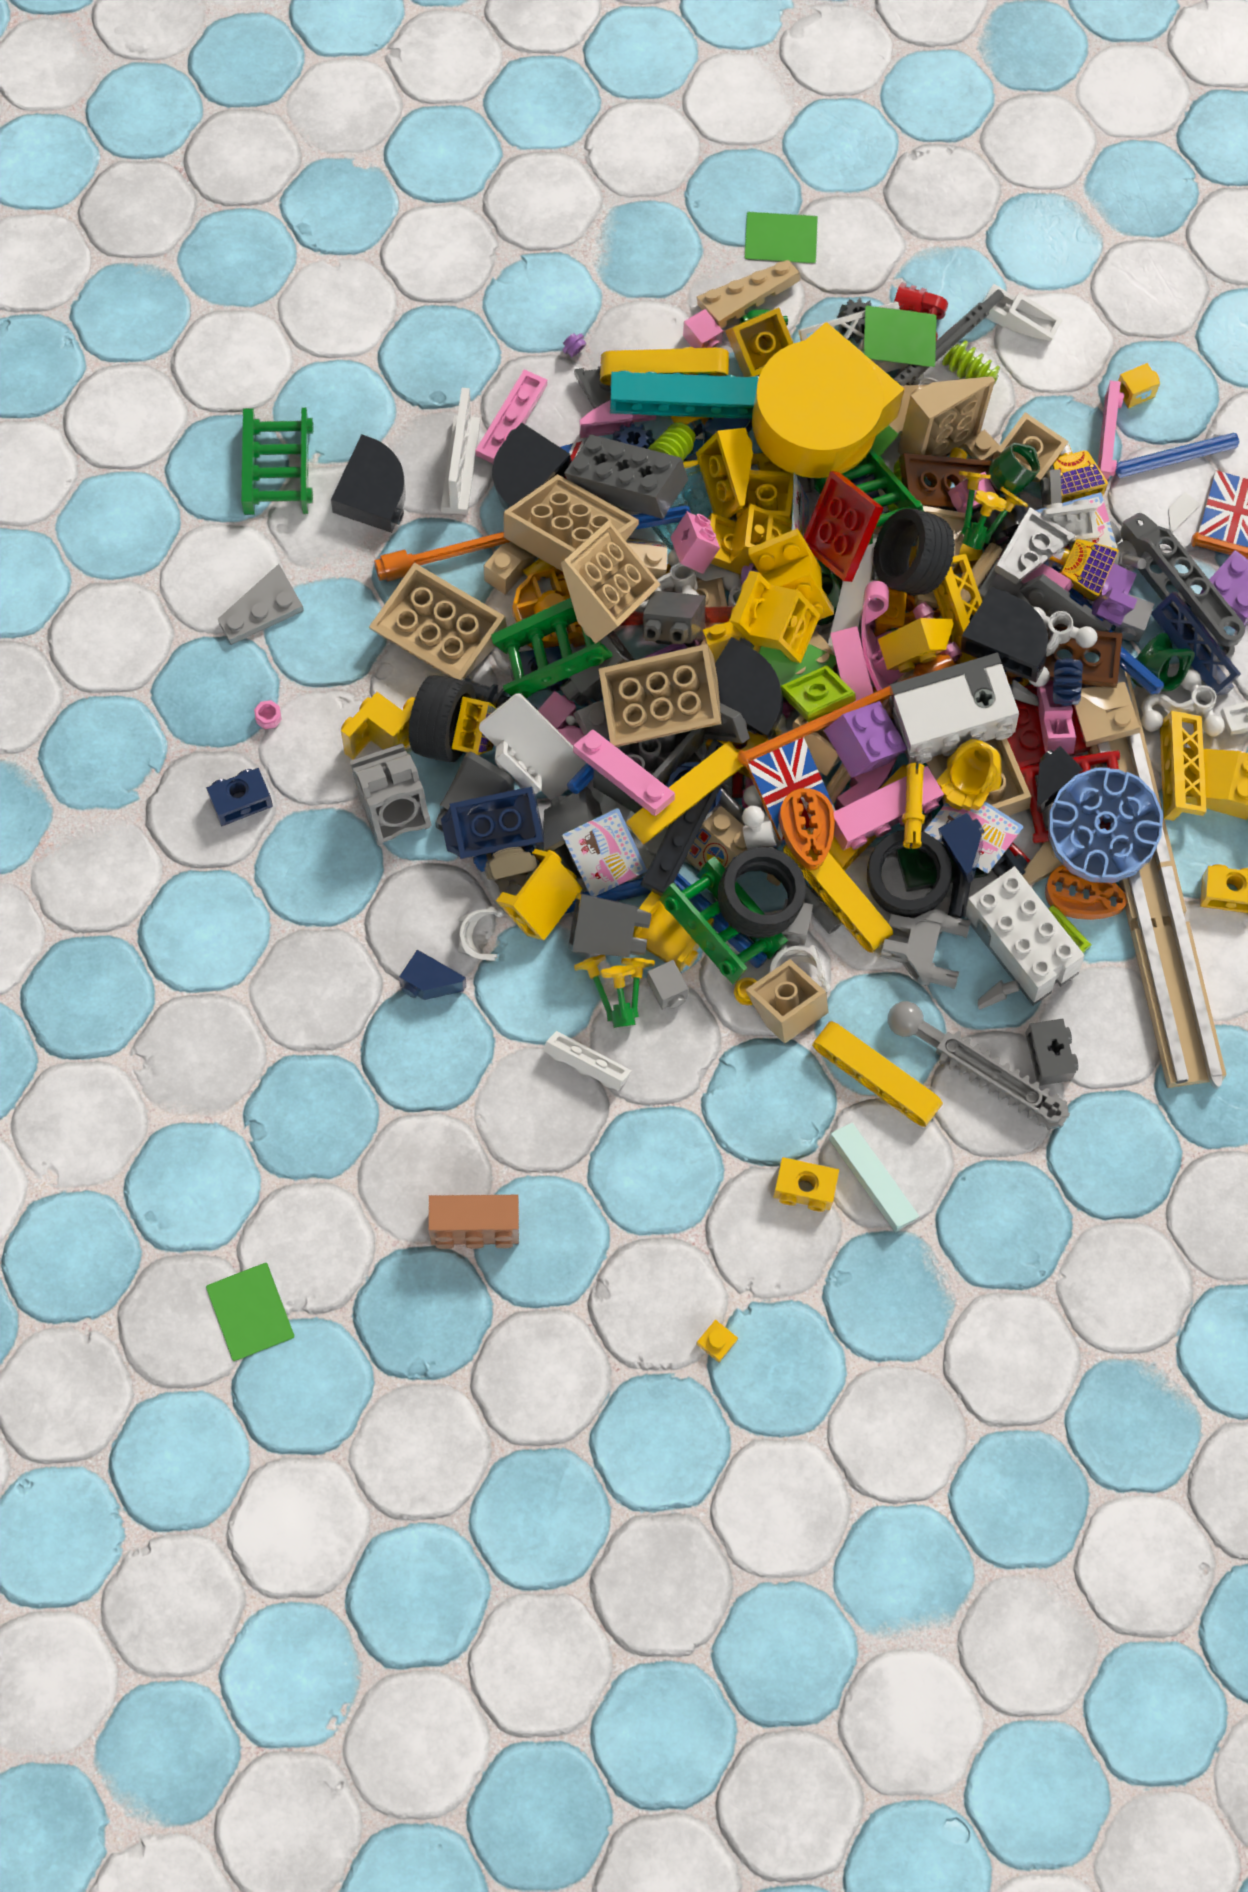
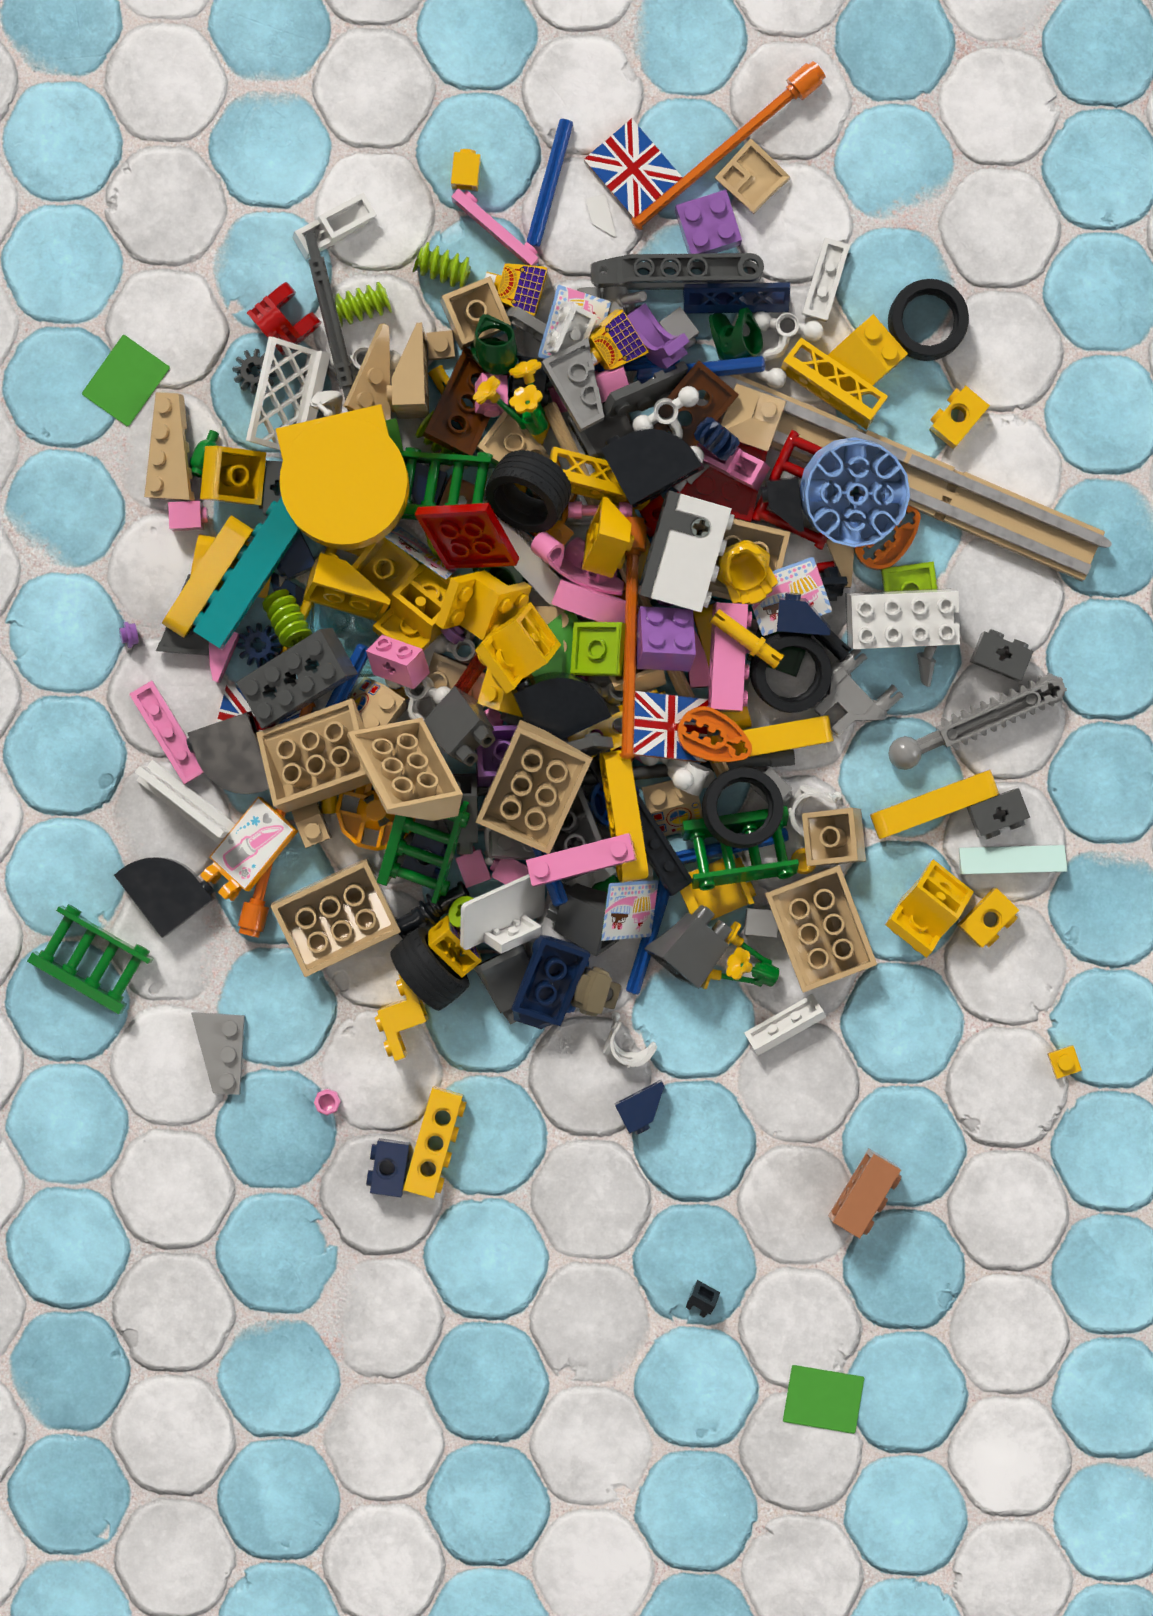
camera: 55 degrees left, 20 degrees up
light grey piece [350,743,432,846] -> none
yellow panel [496,849,583,941] -> none
bright green sticker [864,306,936,367] -> none
none -> tile [200,796,298,901]
none -> yellow brick [403,1086,467,1199]
none -> lime piece [413,242,471,288]
none -> black tile [685,1280,720,1318]
none -> tan slope [765,865,877,993]
none -> yellow bracket [885,859,974,958]
none -> dark grey brick [966,788,1030,839]

